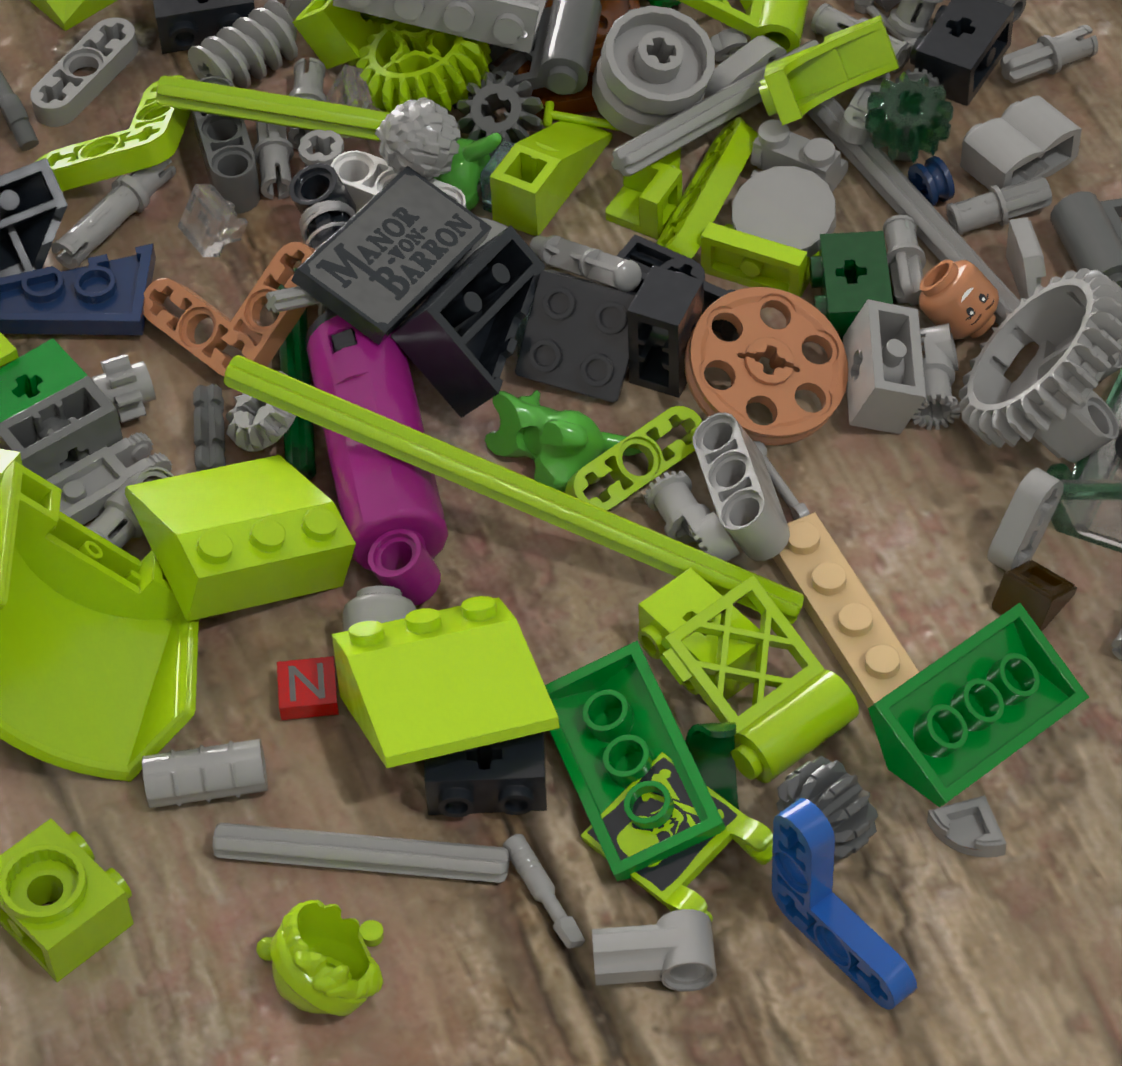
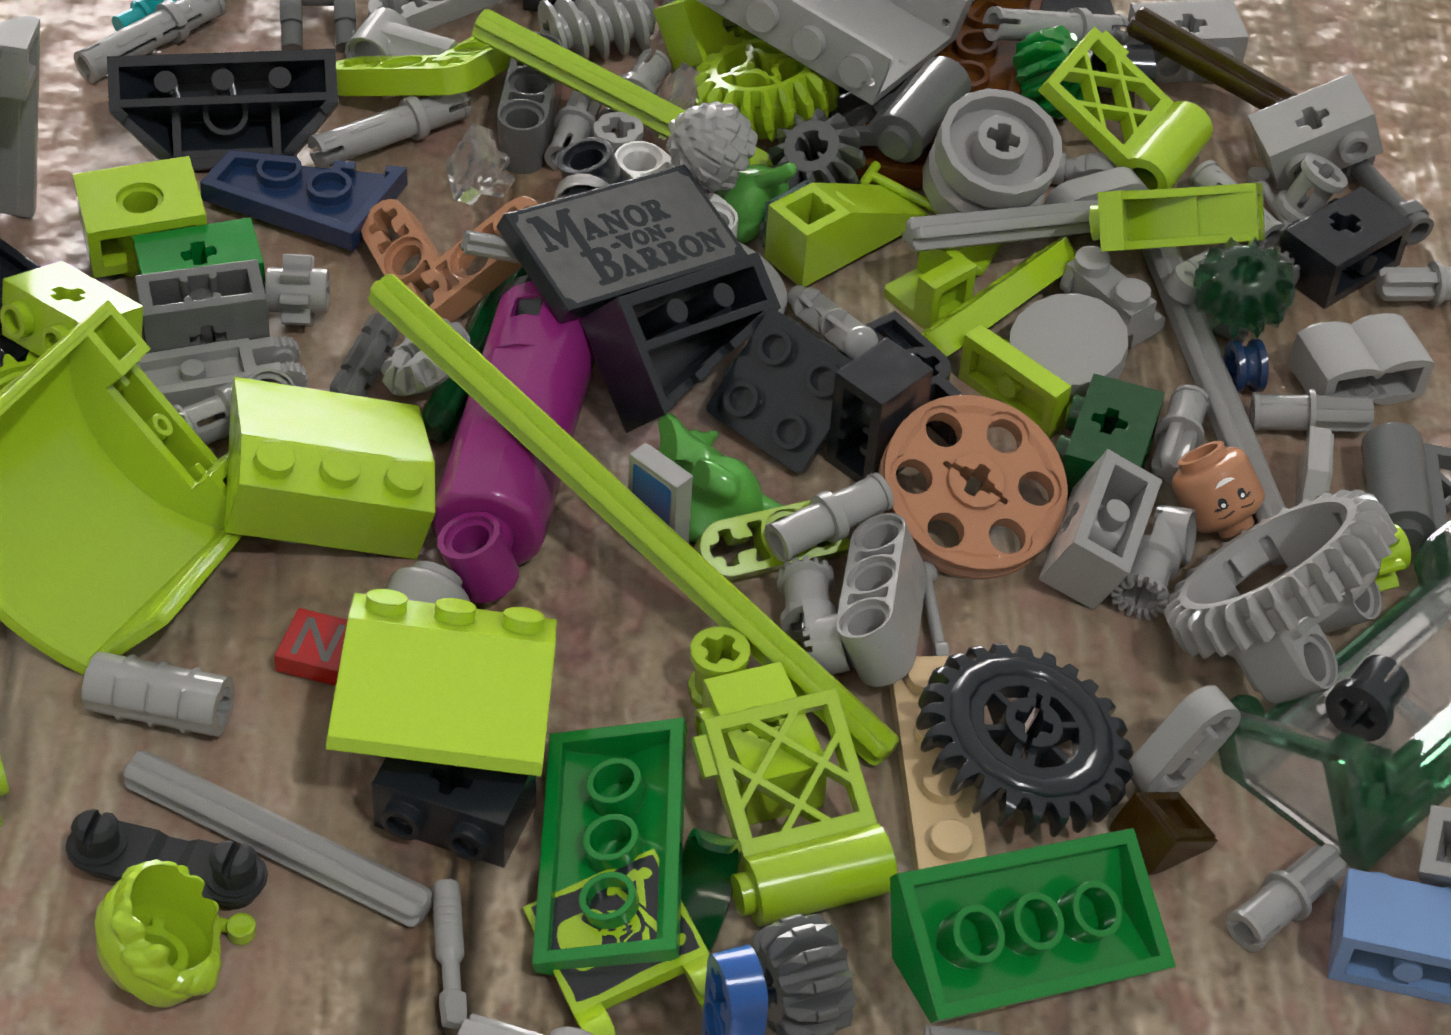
camera: 15 degrees right, 5 degrees down
none -> black piece [65,809,268,909]
none -> light grey piece [345,8,459,58]
none -> light grey tile [626,443,693,554]
none -> lime bush [687,626,751,709]
none -> light grey pin [764,472,894,562]
none -> black gear [916,643,1134,837]

